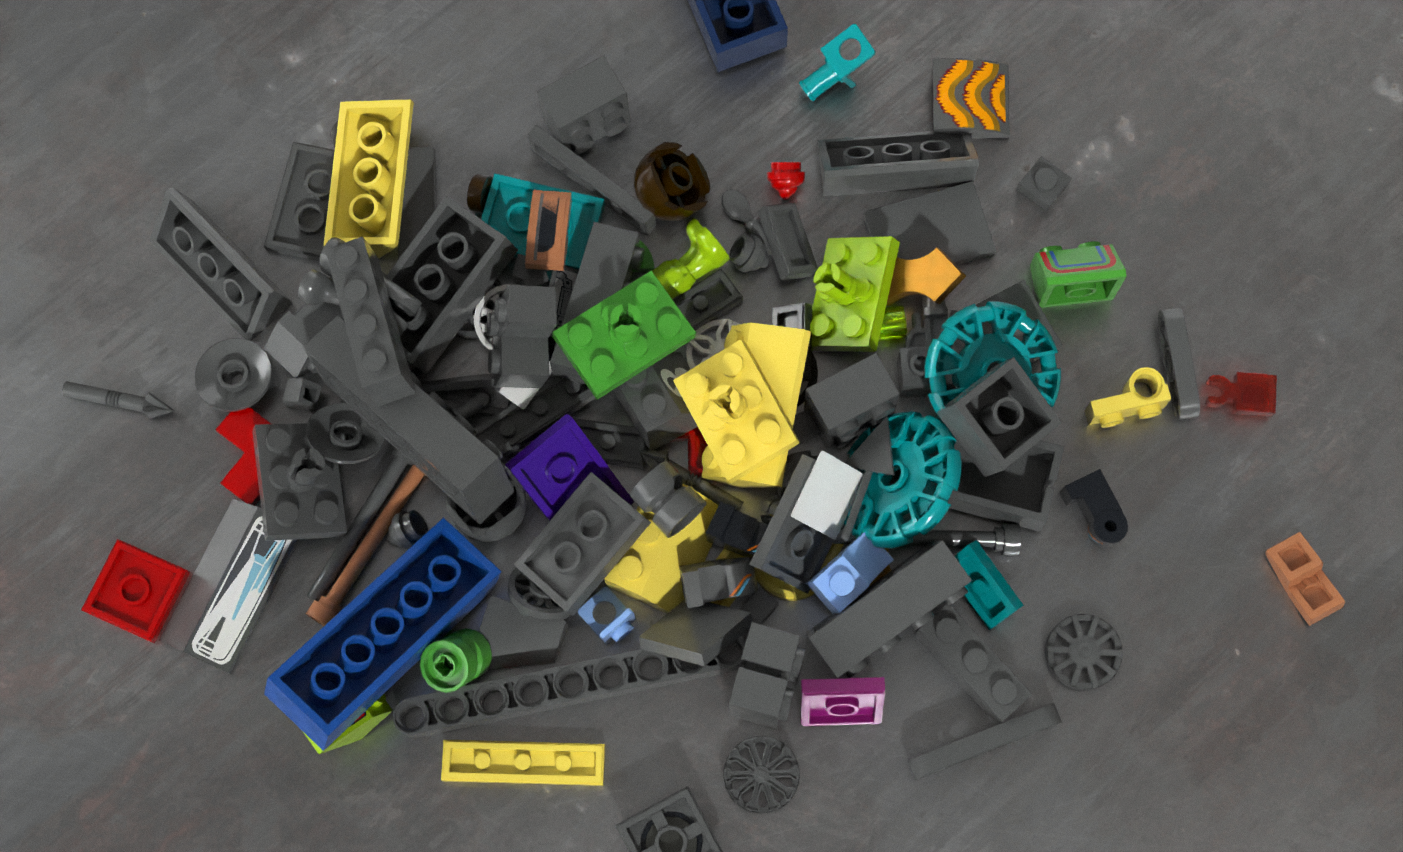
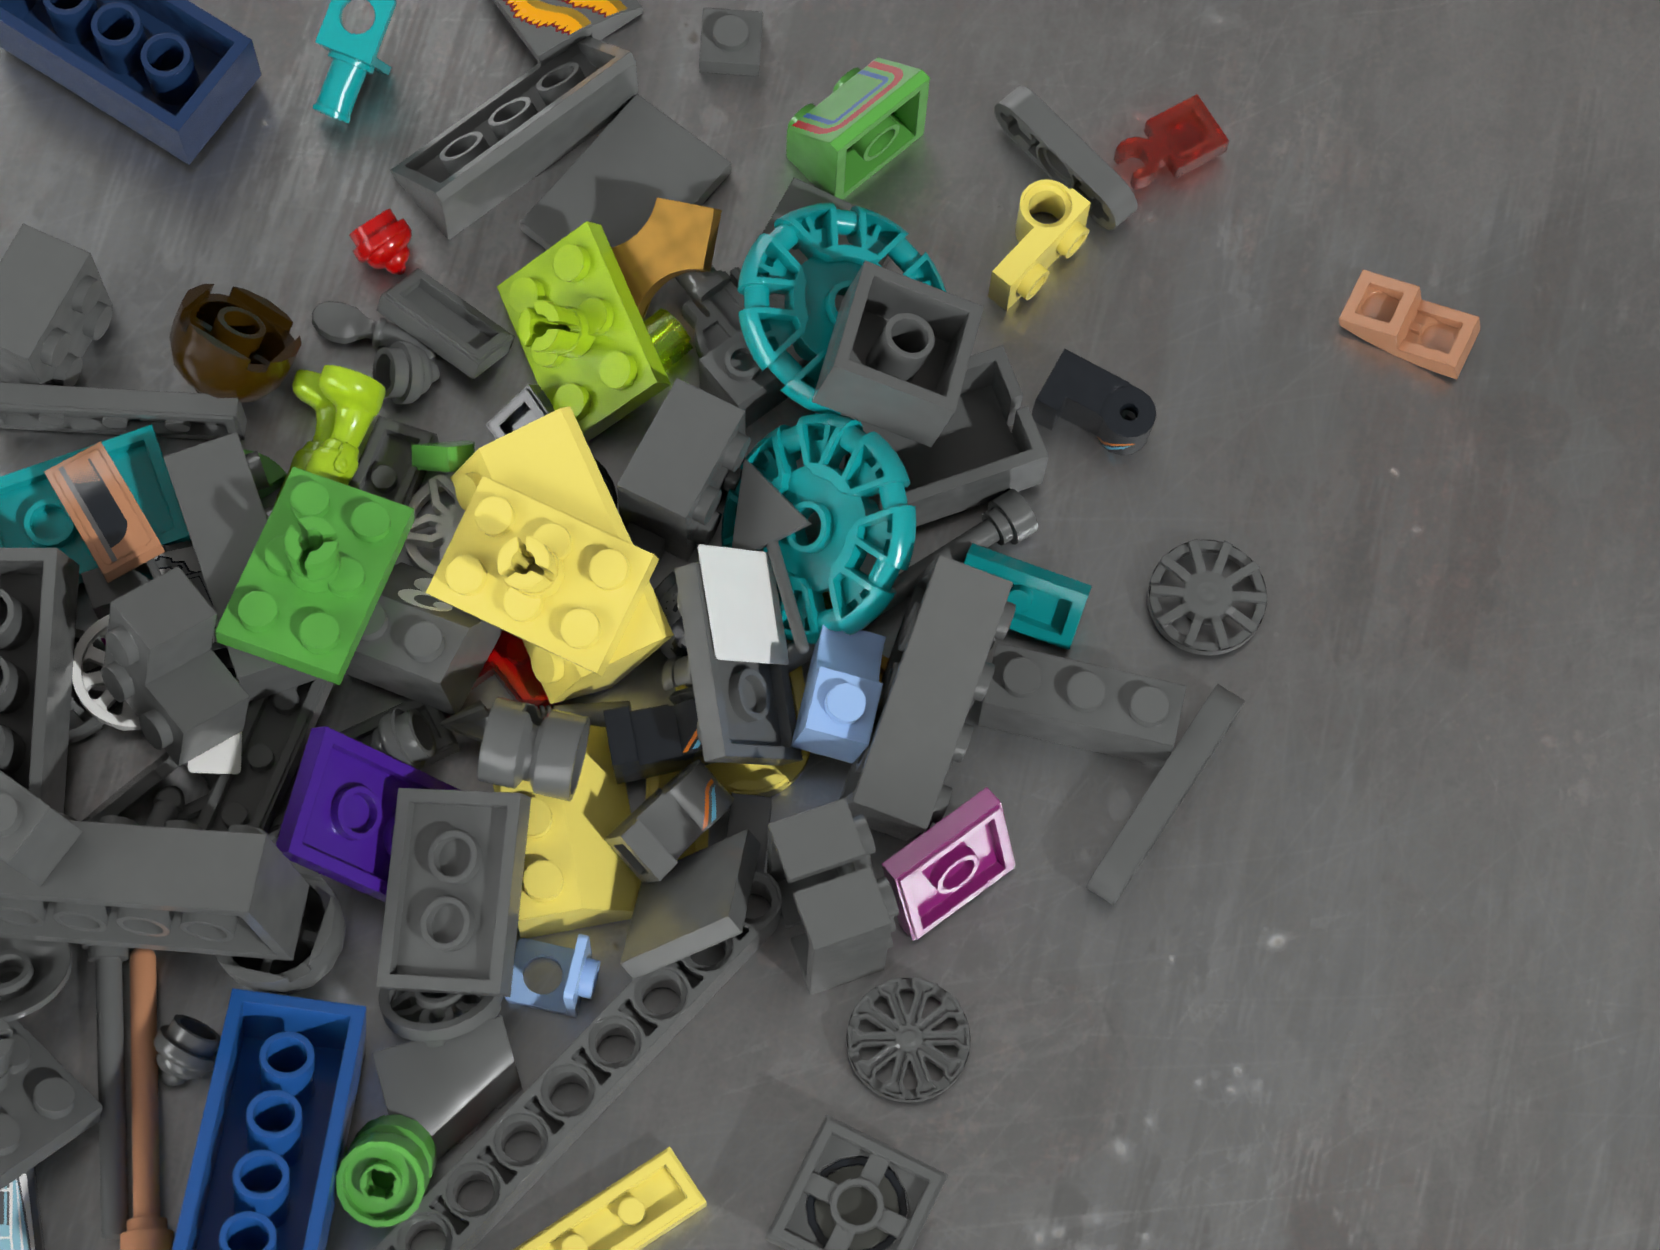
camera: 45 degrees left, 5 degrees down
none -> dark grey plate [369,708,436,770]
none -> bright green tile [411,440,475,472]

